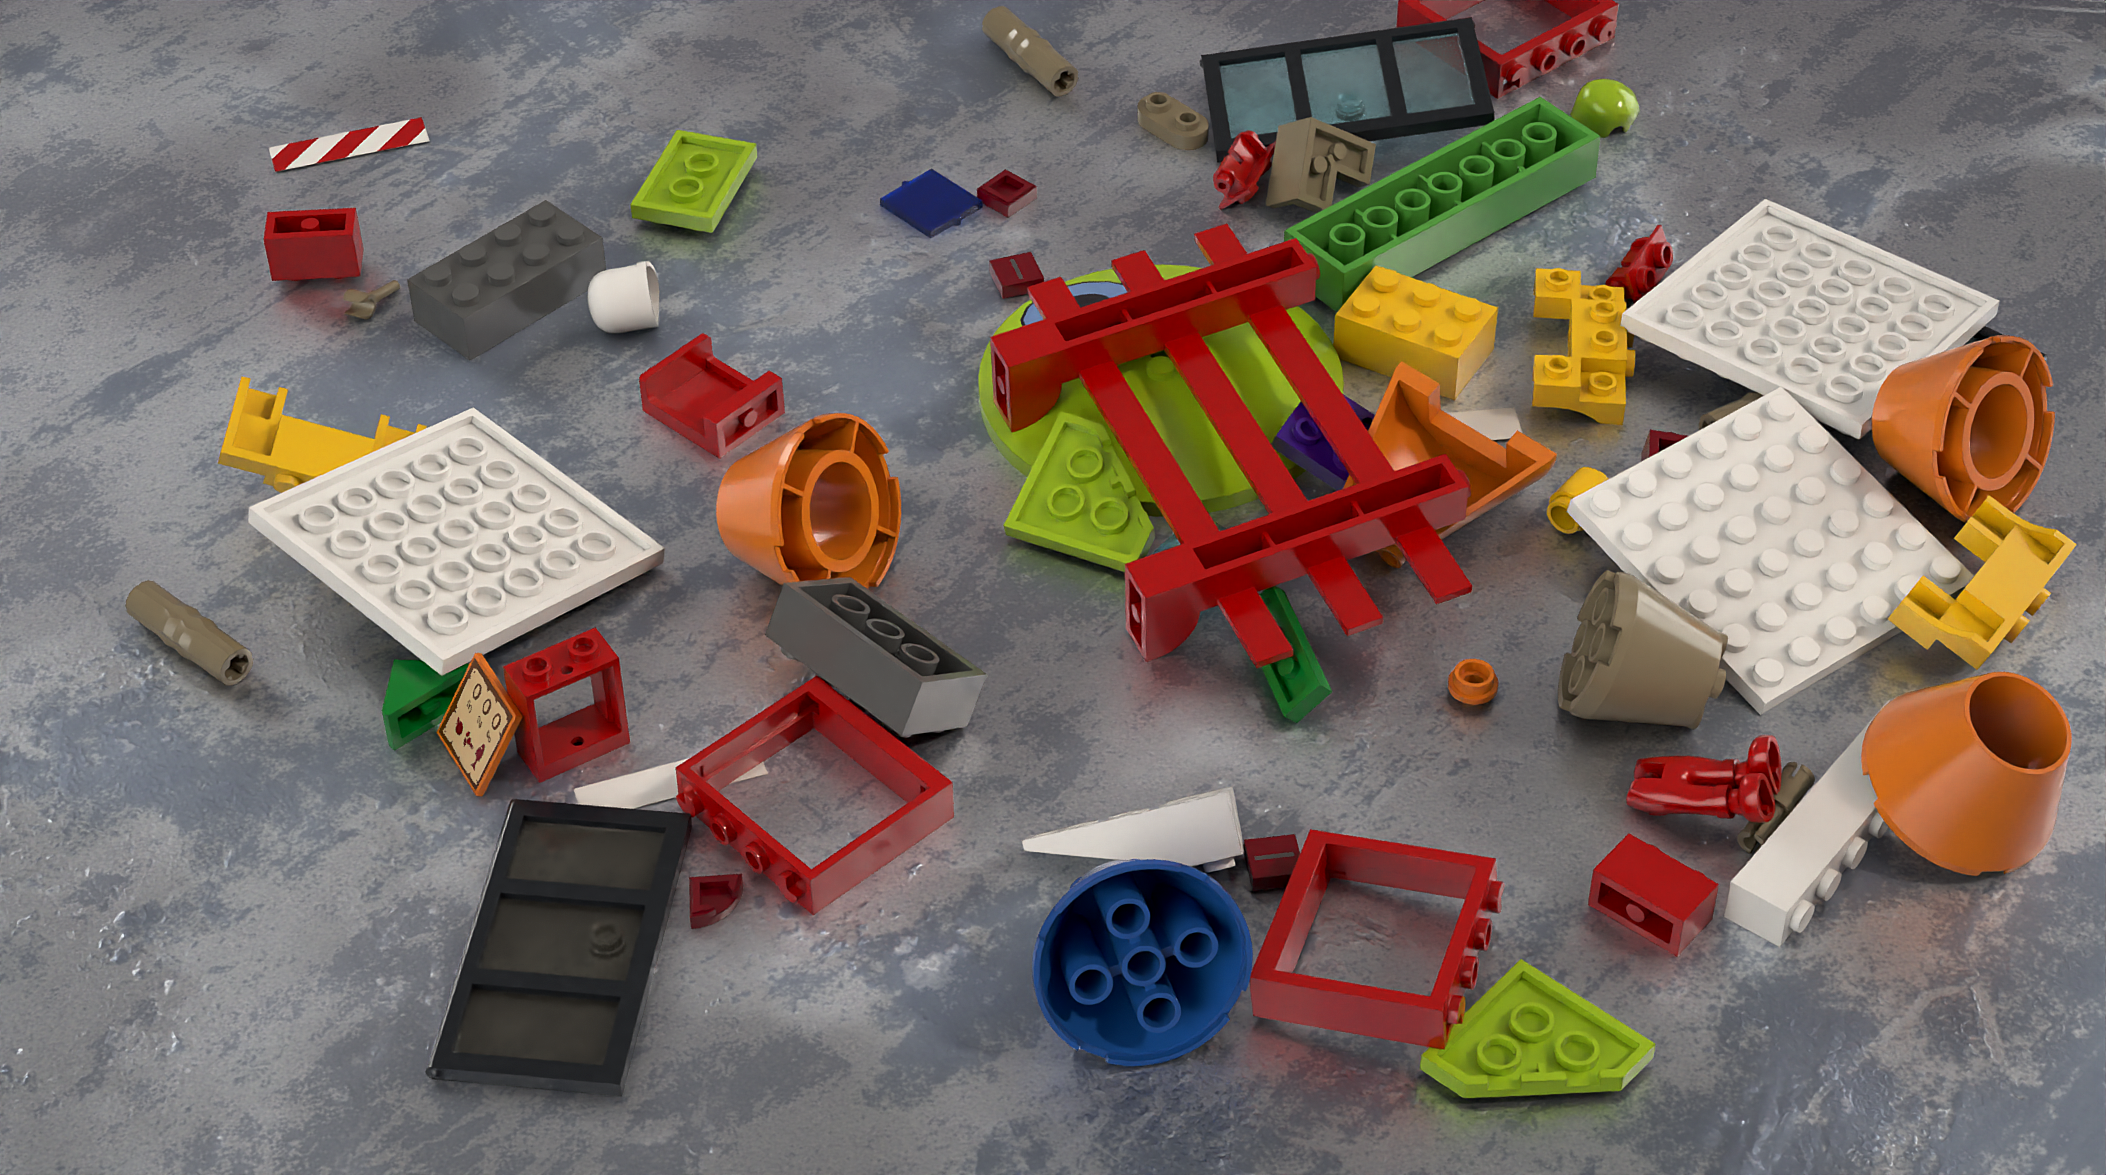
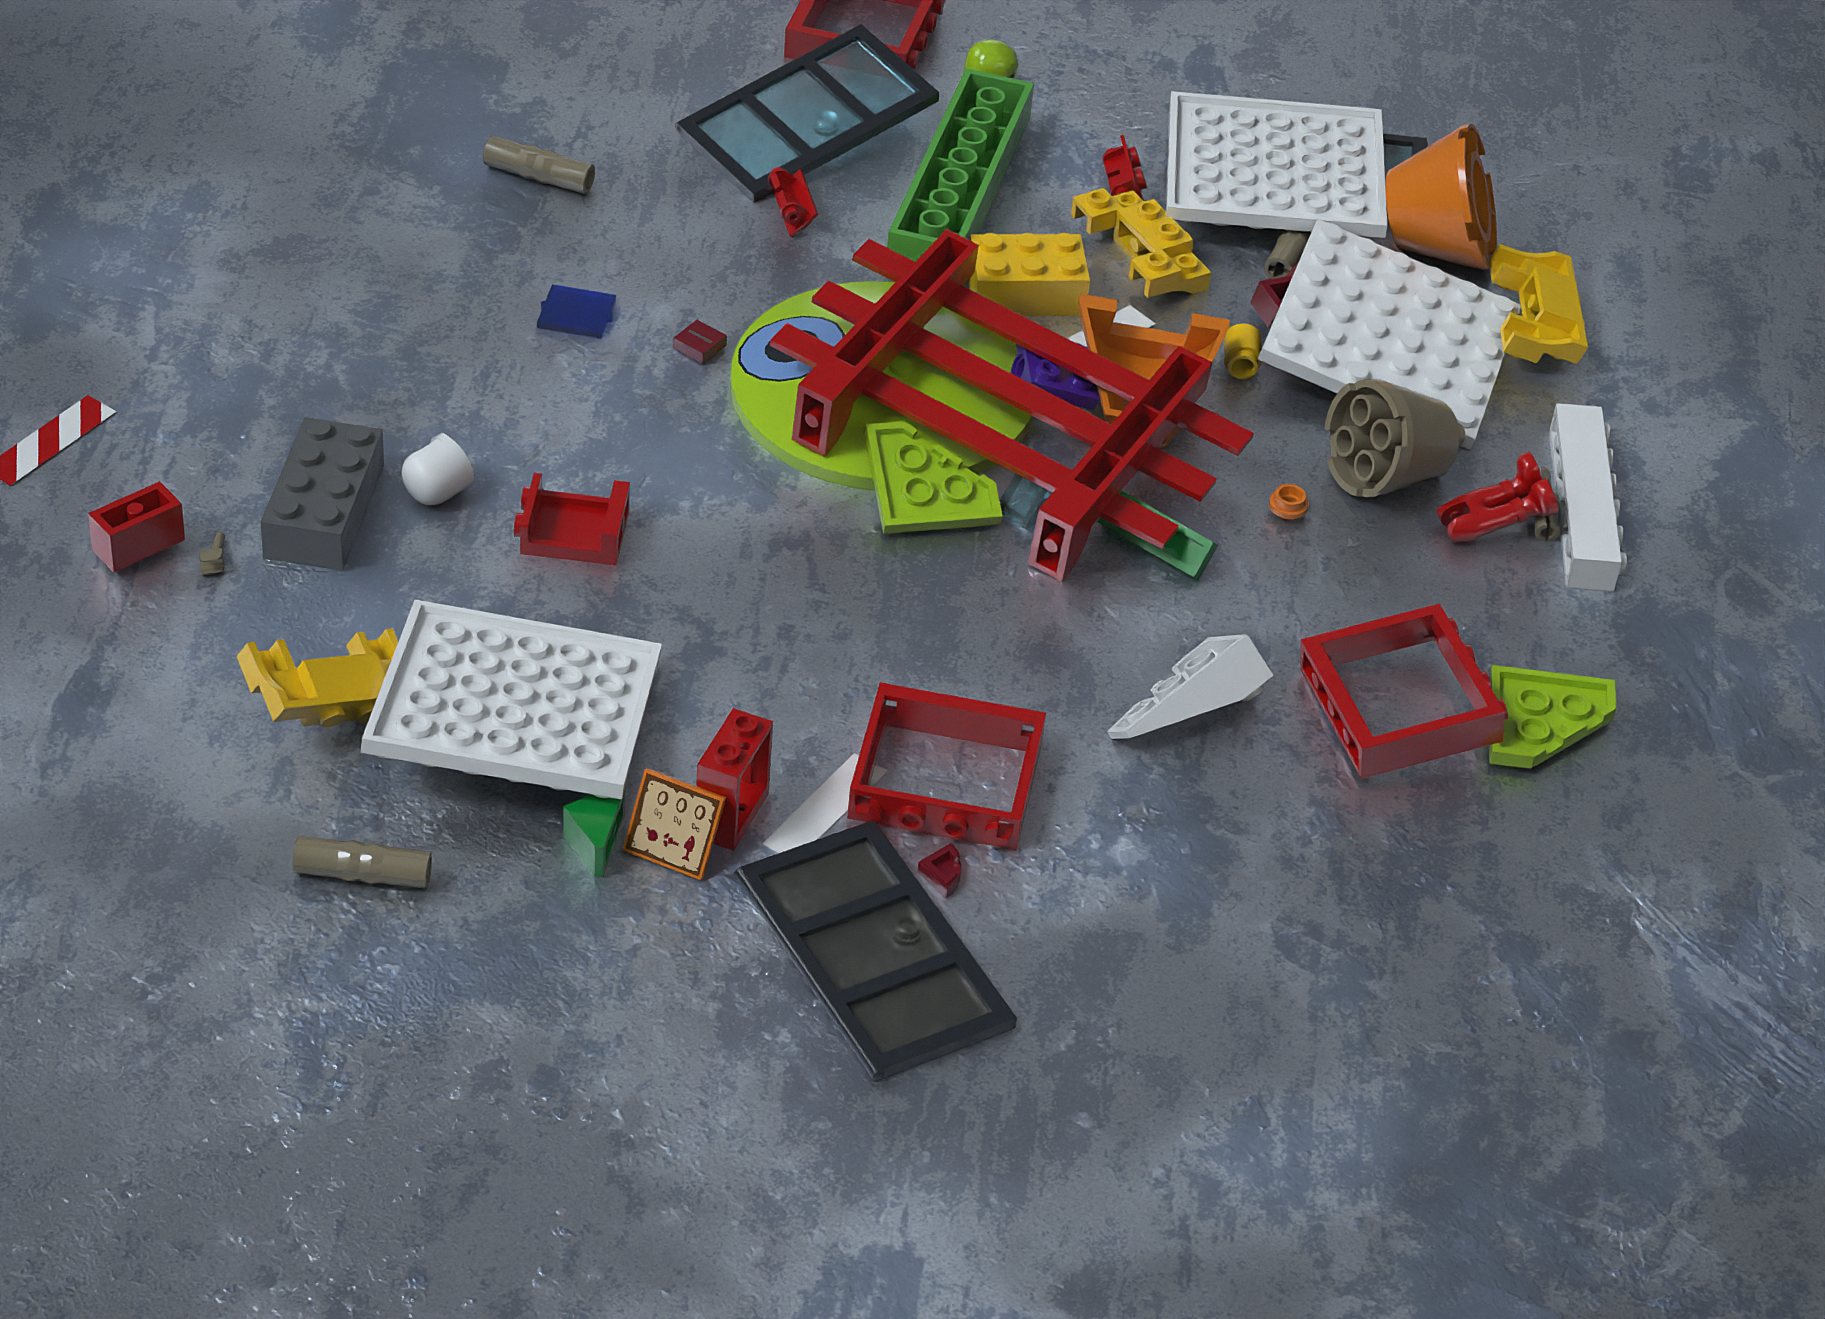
camera: 40 degrees left, 0 degrees up
lime plate [630,130,757,233] -> none
orange cone [716,413,901,589] -> none
dark grey brick [765,577,988,737] -> none
dark red tile [977,169,1037,218] -> none
blue cone [1032,859,1253,1066] -> none
dark tan plate [1137,92,1209,150] -> none
dark red tile [1243,834,1300,891] -> none
dark tan panel [1266,117,1376,213] -> none
red brick [1588,833,1719,957] -> none
orange cone [1861,672,2072,876] -> none

